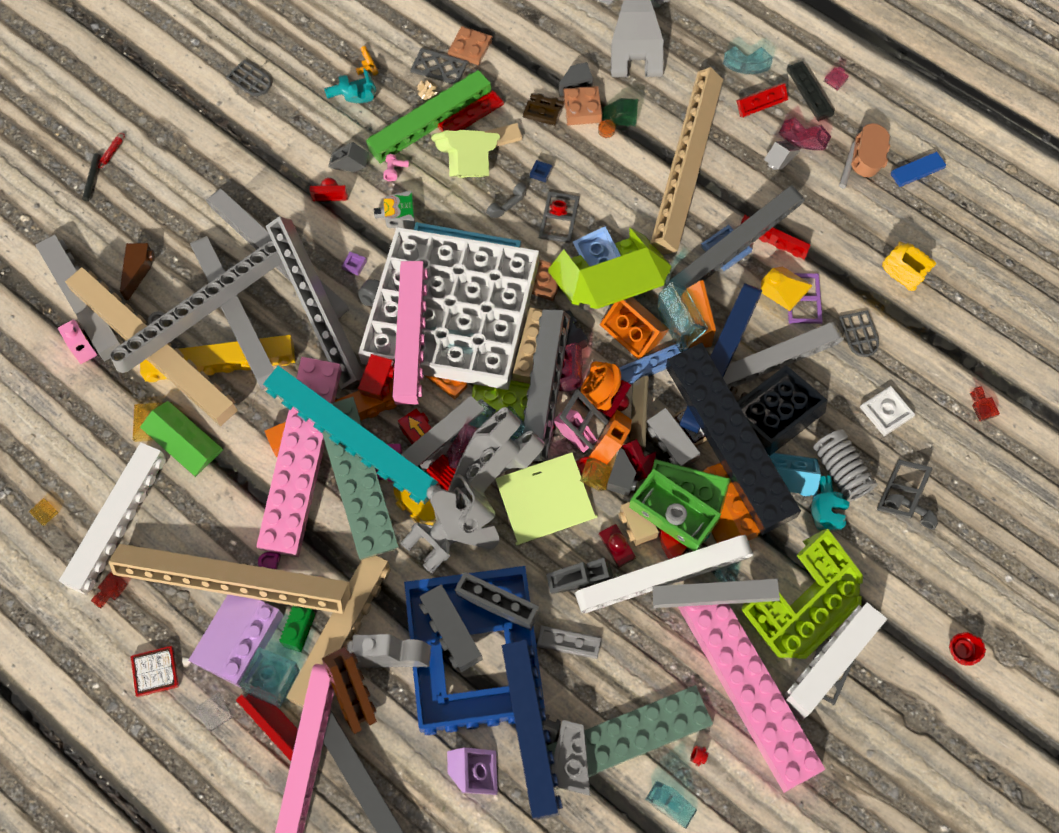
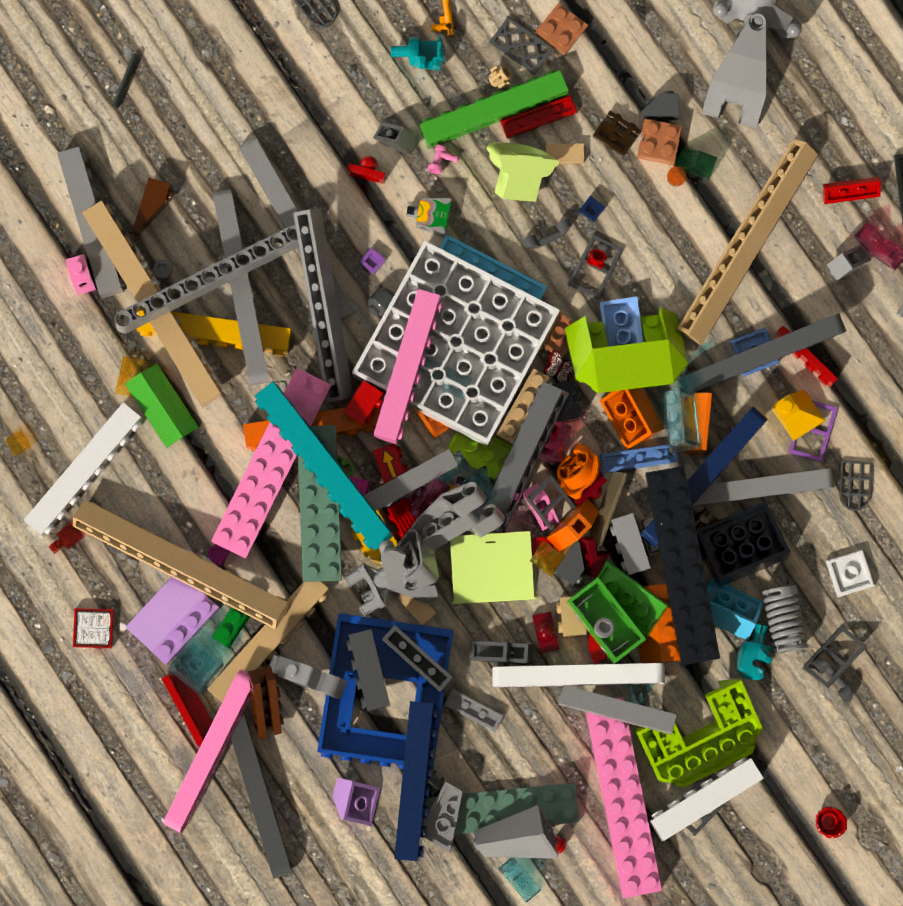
camera: 15 degrees right, 15 degrees up
red piece [98,133,125,168] -> none
clear light blue brick [723,46,773,74] -> none
none -> tan tile [396,594,436,625]
none -> light grey slope [473,805,559,859]
none -> dark red animal [543,349,574,383]

